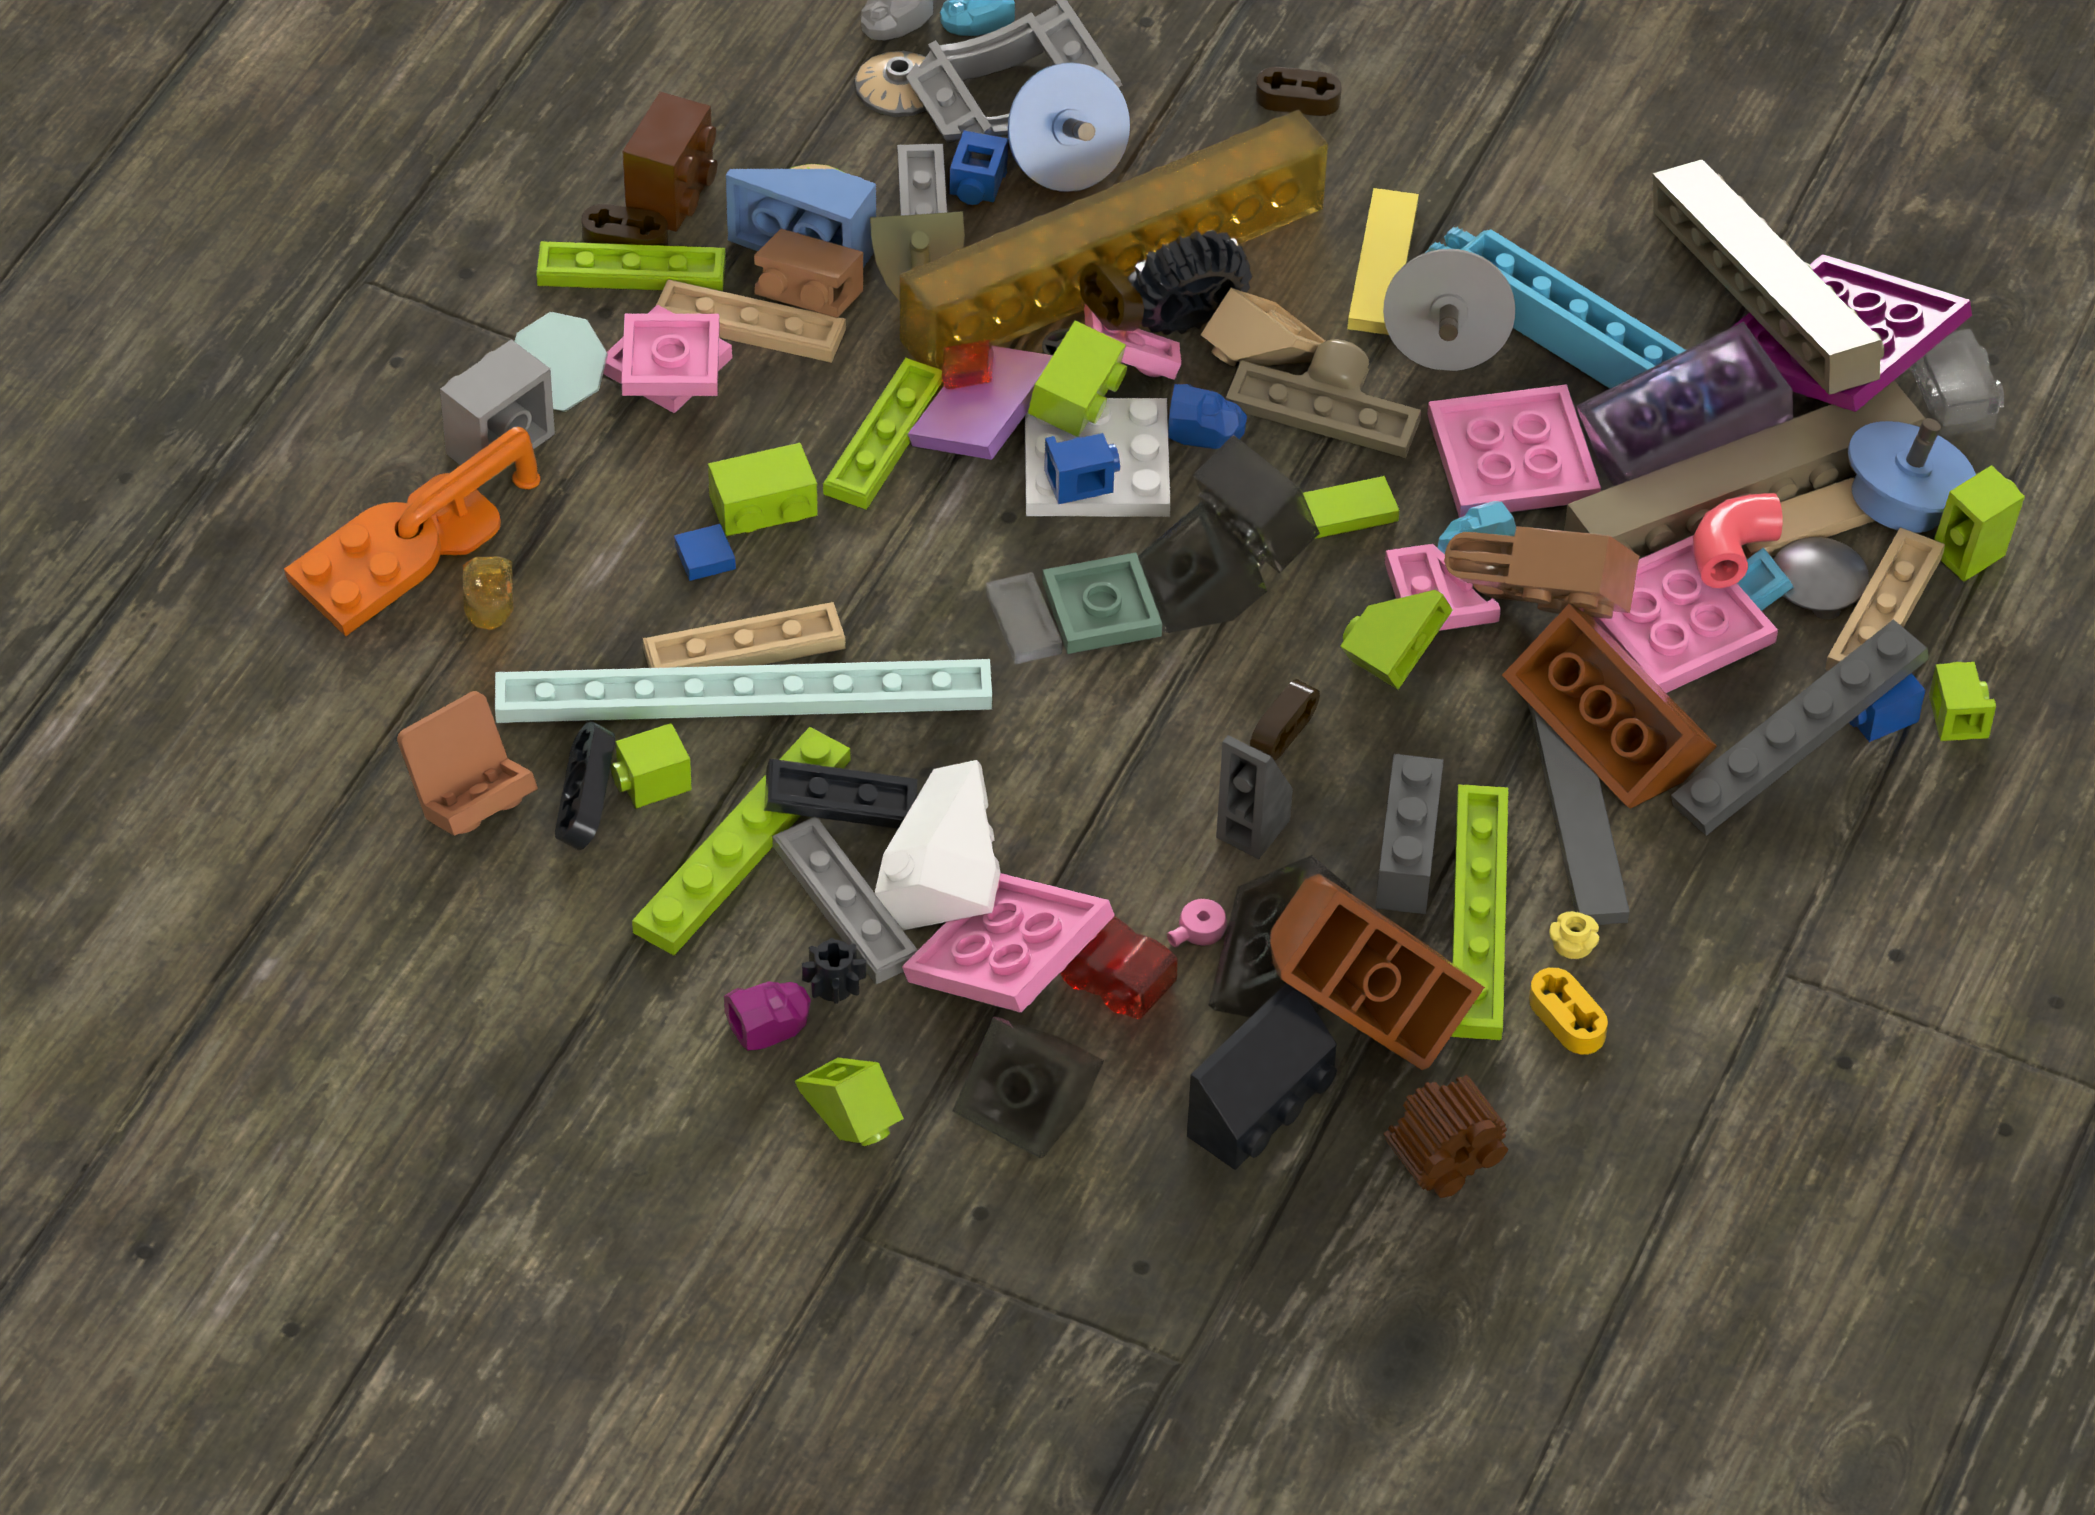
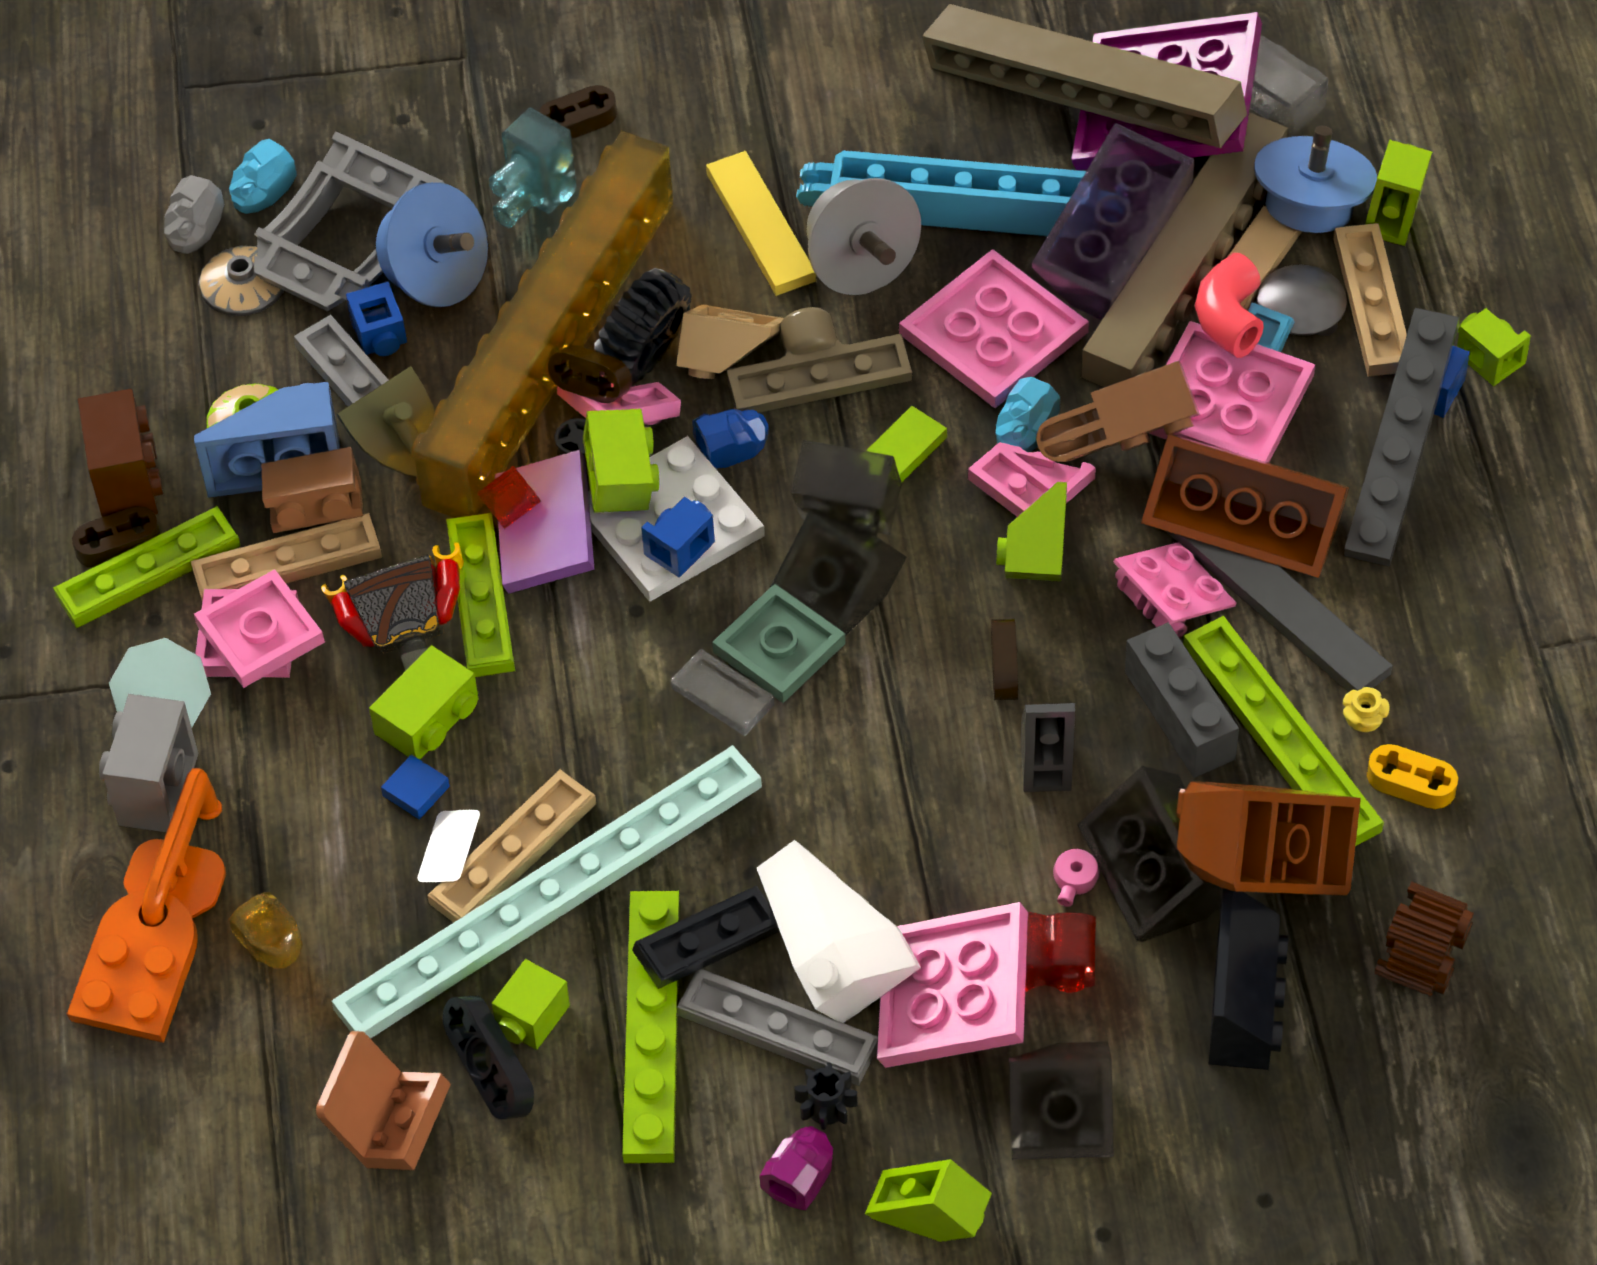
camera: 30 degrees left, 5 degrees up
none -> torso [321,542,464,671]
none -> white sticker [418,810,480,882]
none -> clear light blue brick [489,107,577,228]
none -> bright pink hinge [1113,542,1237,639]

